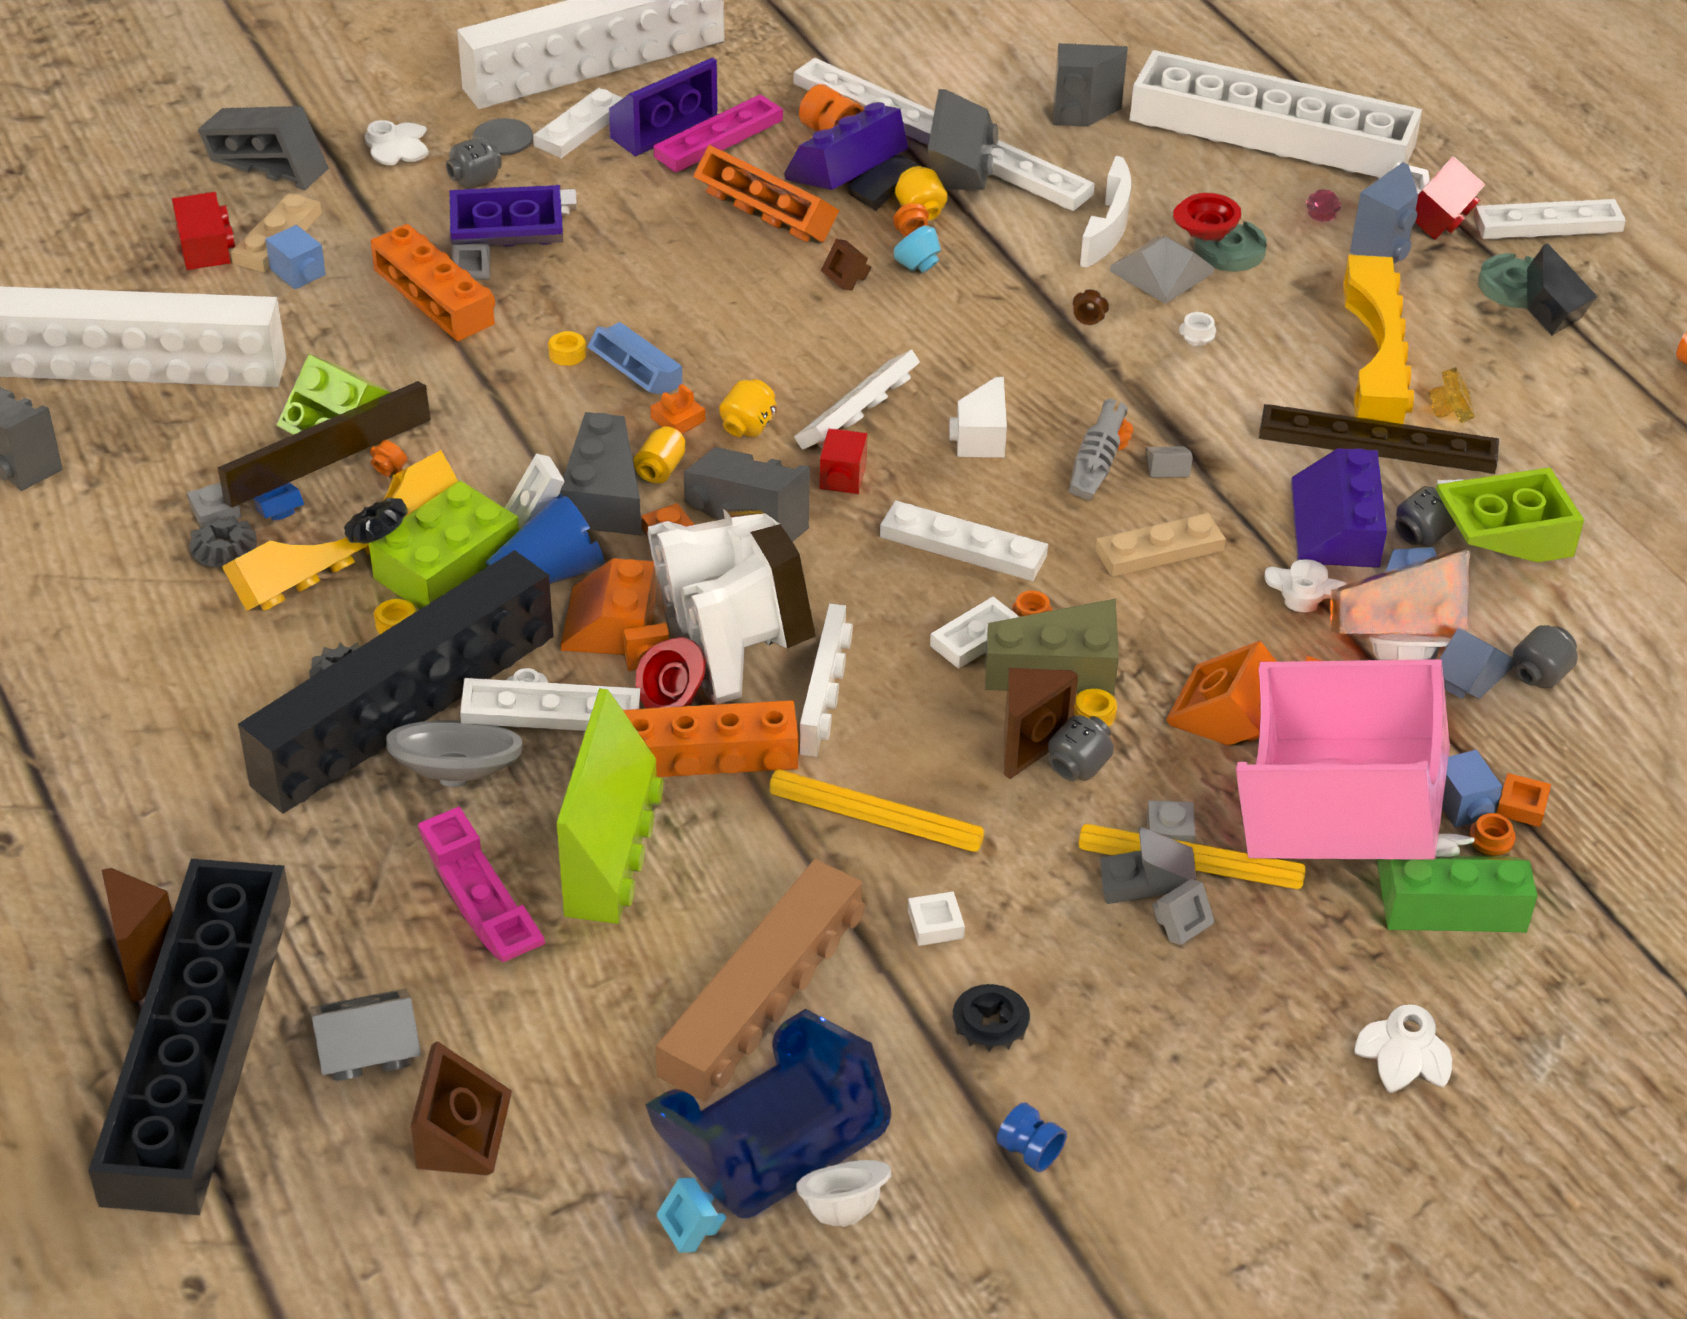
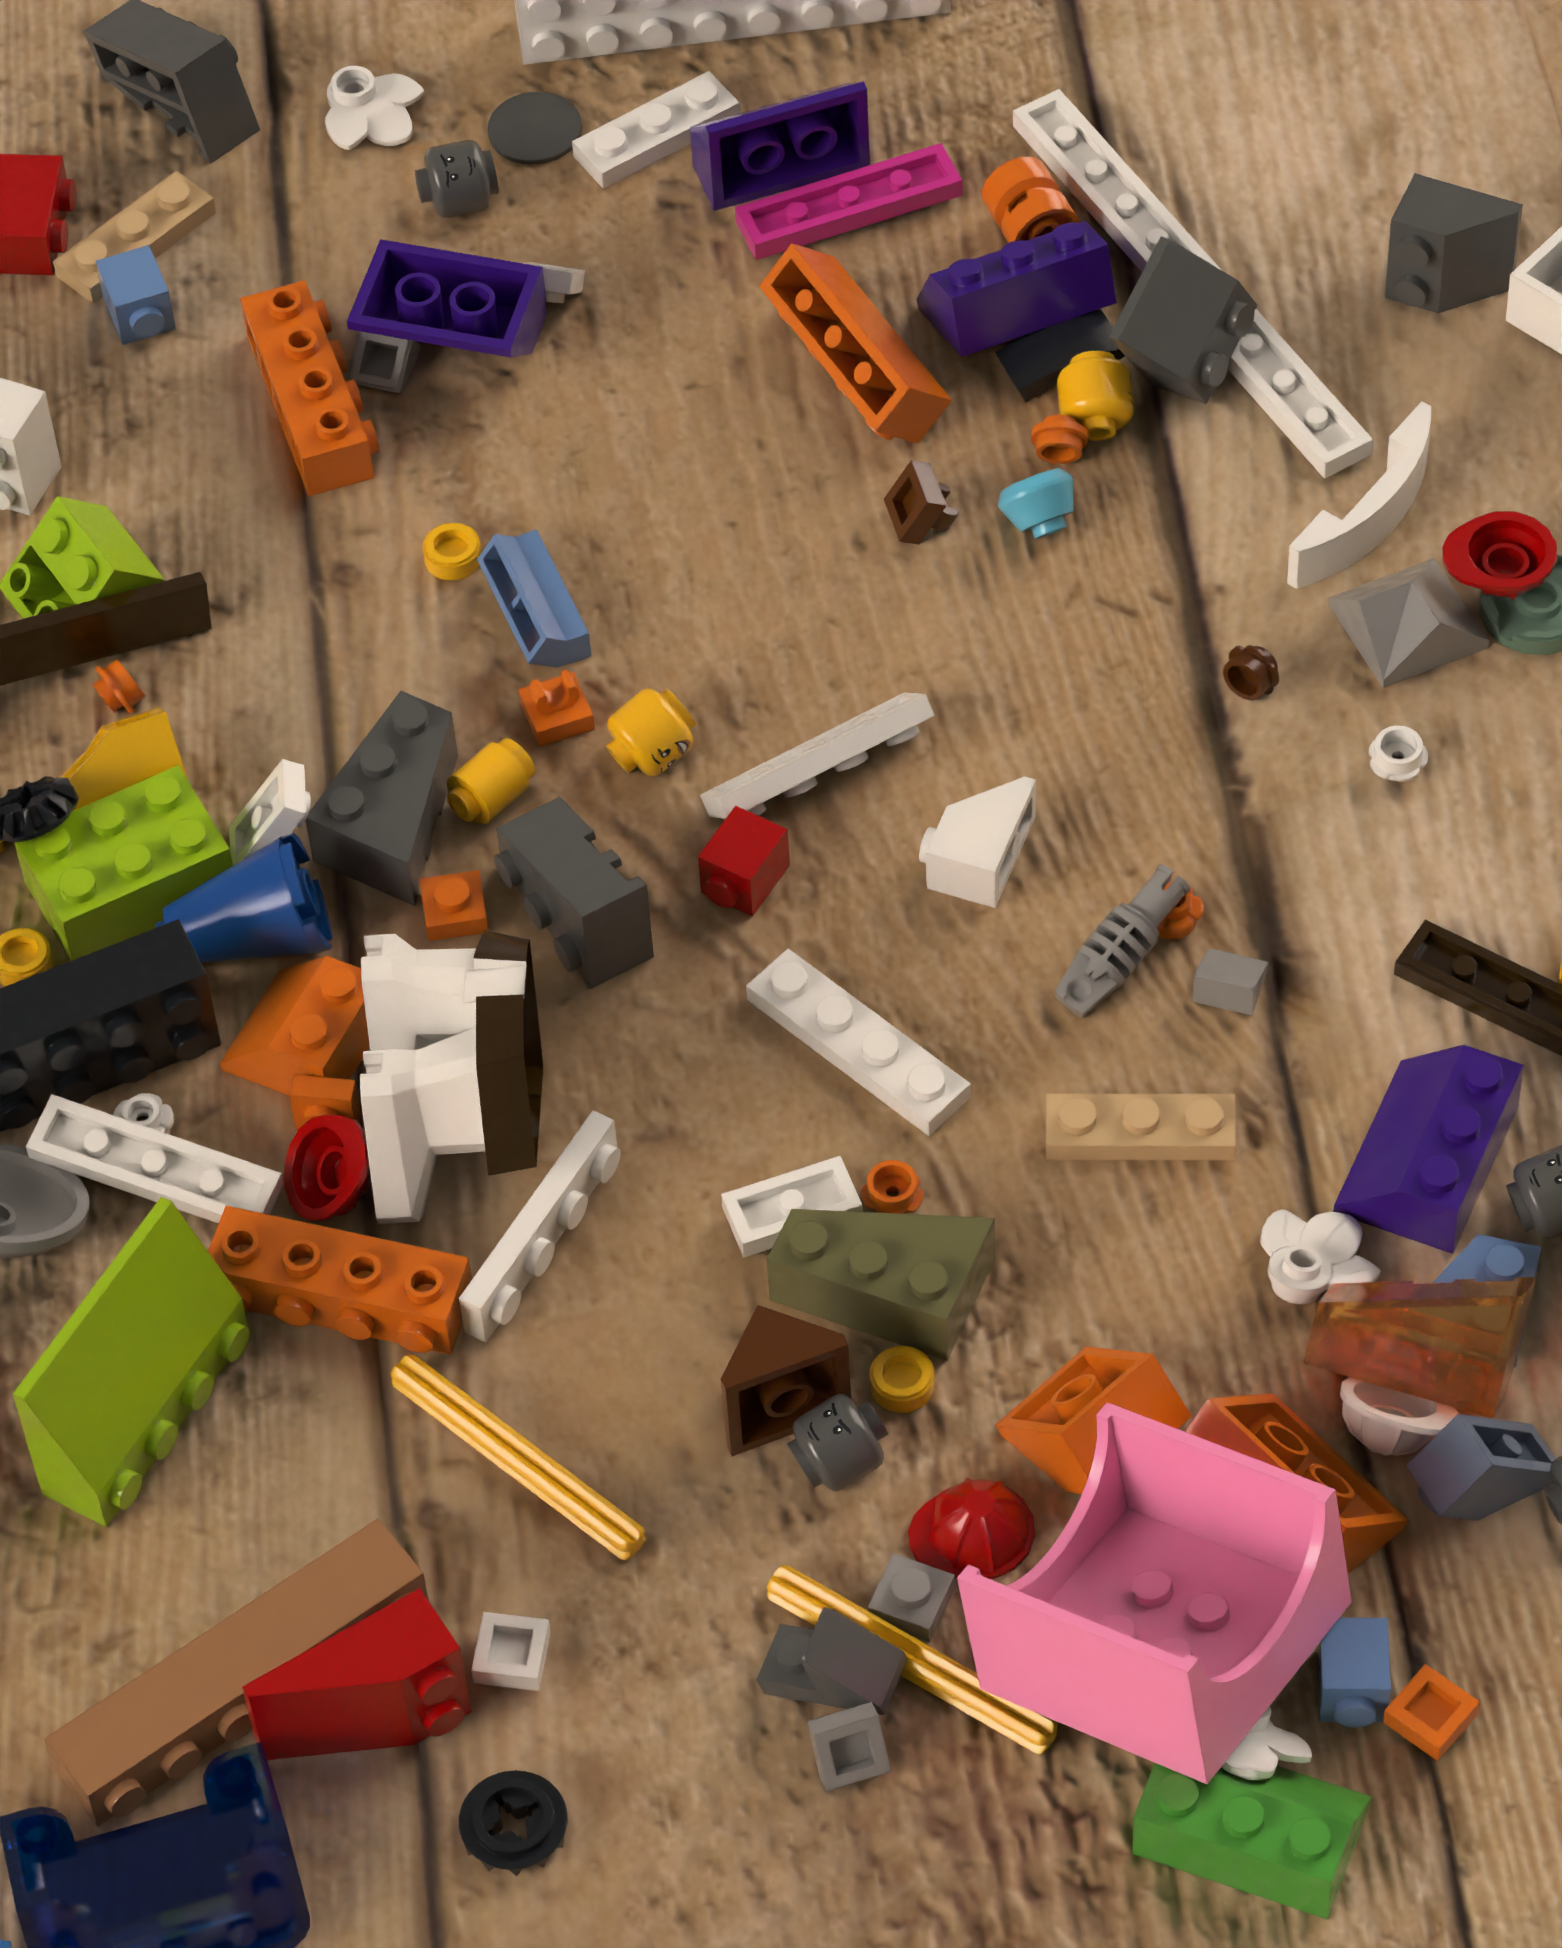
camera: 25 degrees right, 10 degrees up
orange plate [1469,813,1516,856] -> none
none -> red slope [242,1588,472,1761]
none -> red piece [908,1478,1035,1579]

